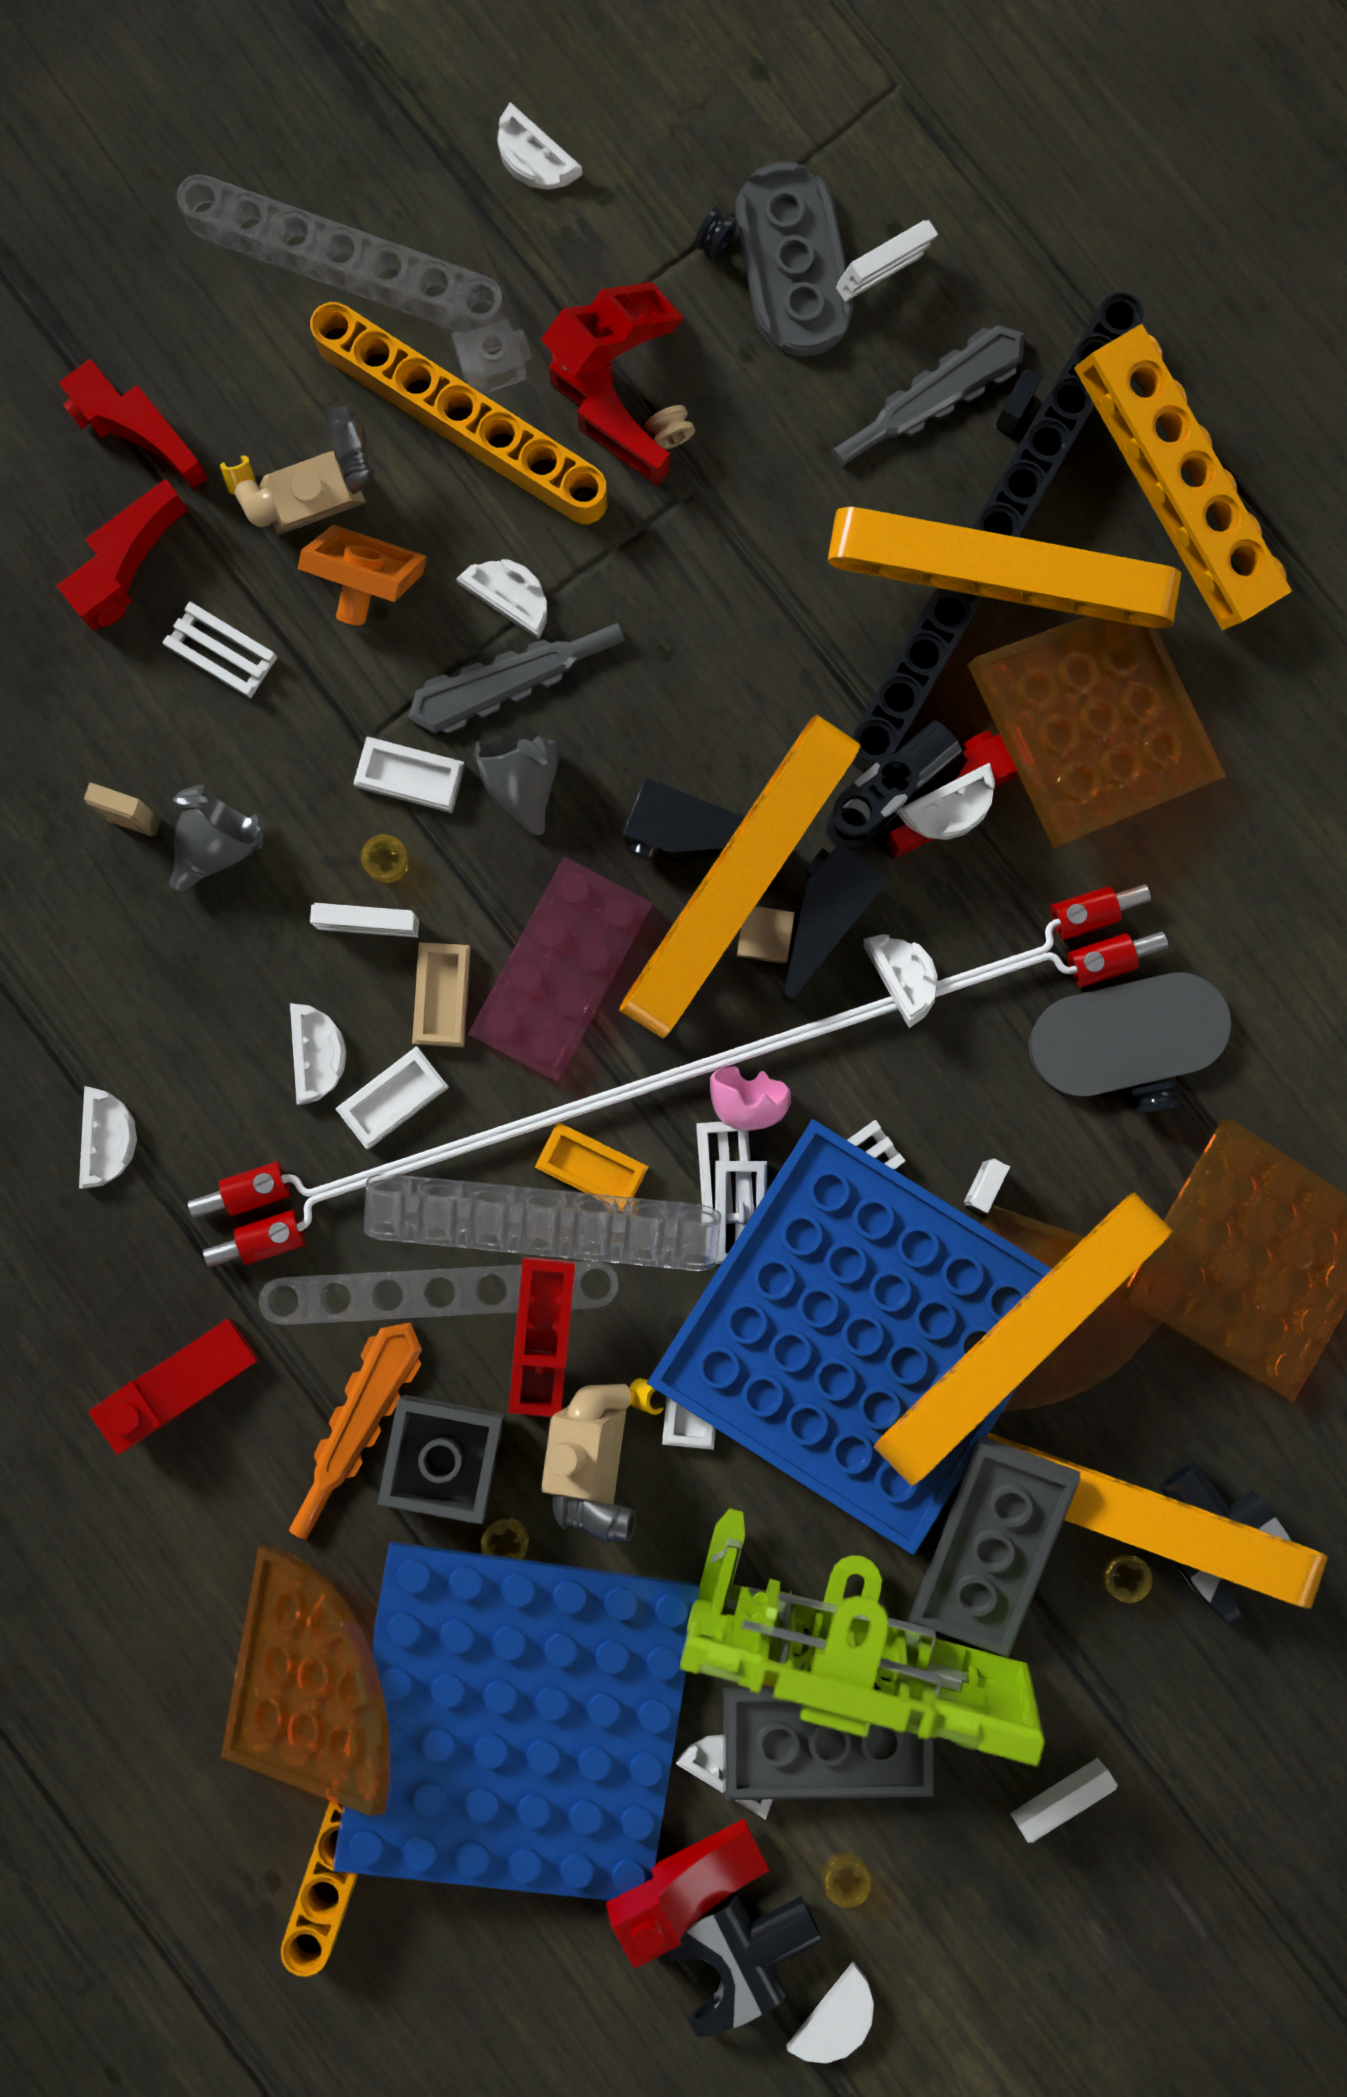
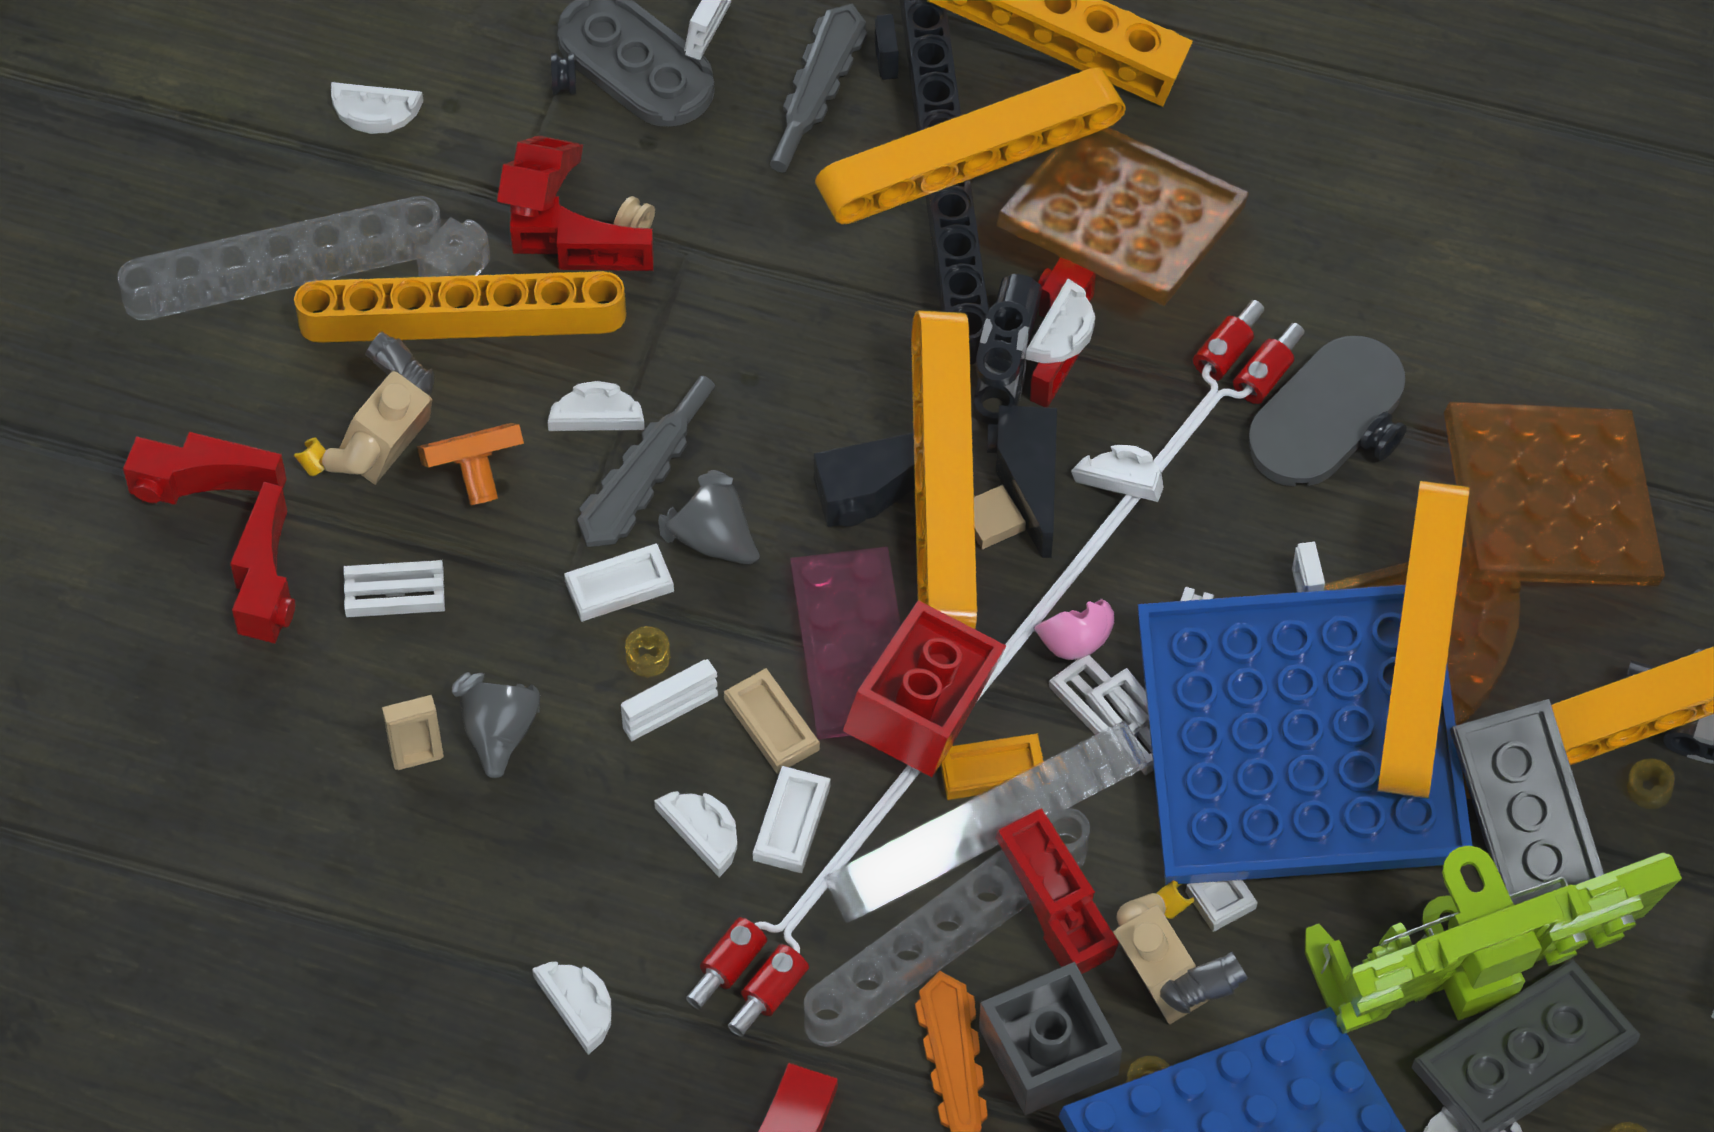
camera: 30 degrees left, 25 degrees down
none -> red slope [843,600,1006,777]

